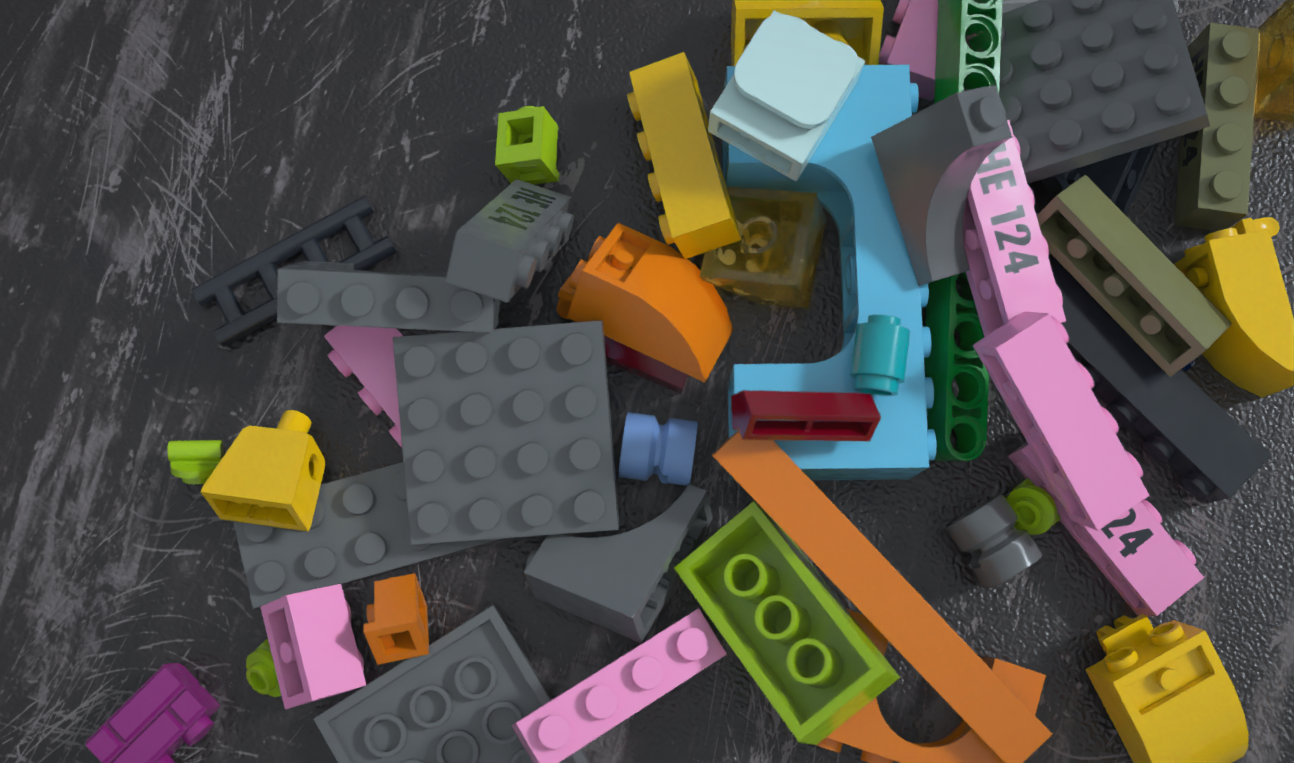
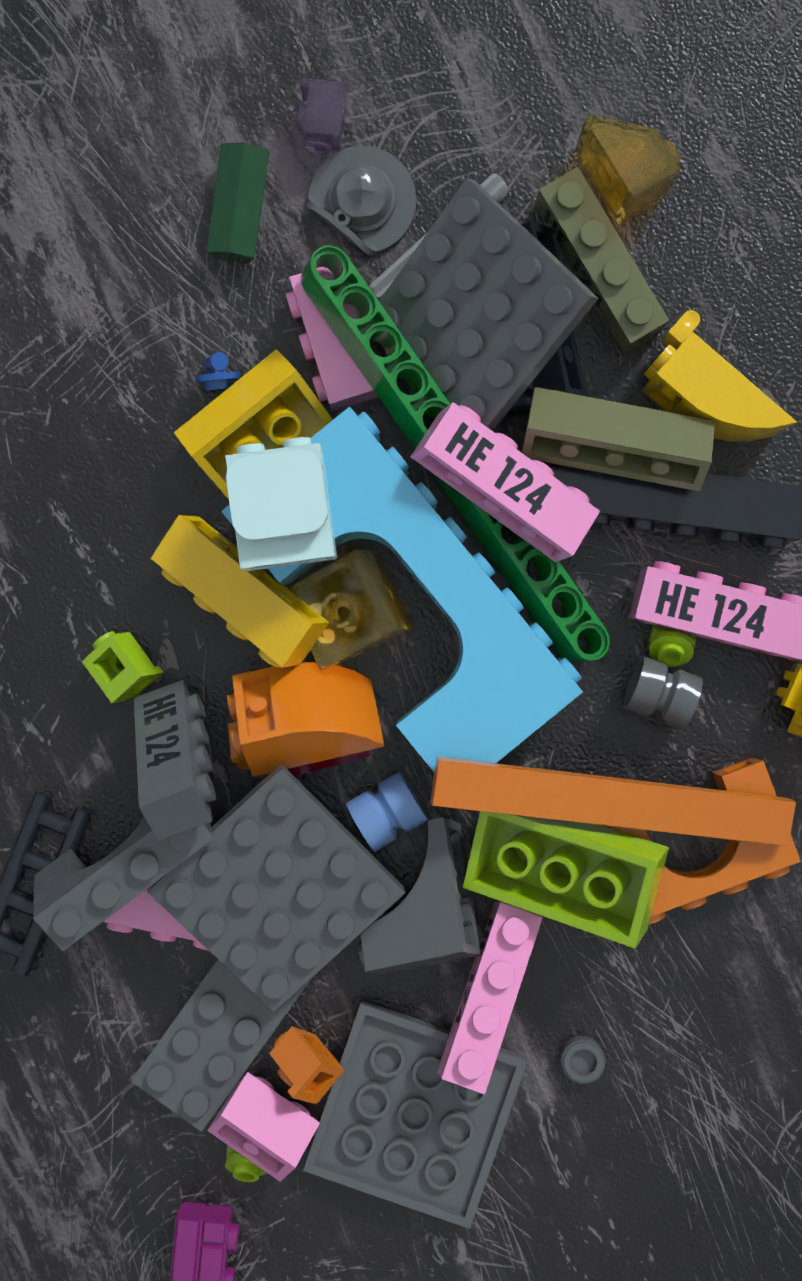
camera: 40 degrees left, 10 degrees up
lime plate [167,440,224,484] -> none
yellow torso [200,410,325,532] -> none
dark red piece [731,390,881,441] -> none
teal brick [850,315,910,396] -> none
dark grey arch [871,85,1013,286] -> none
bright pink brick [973,311,1150,531] -> none

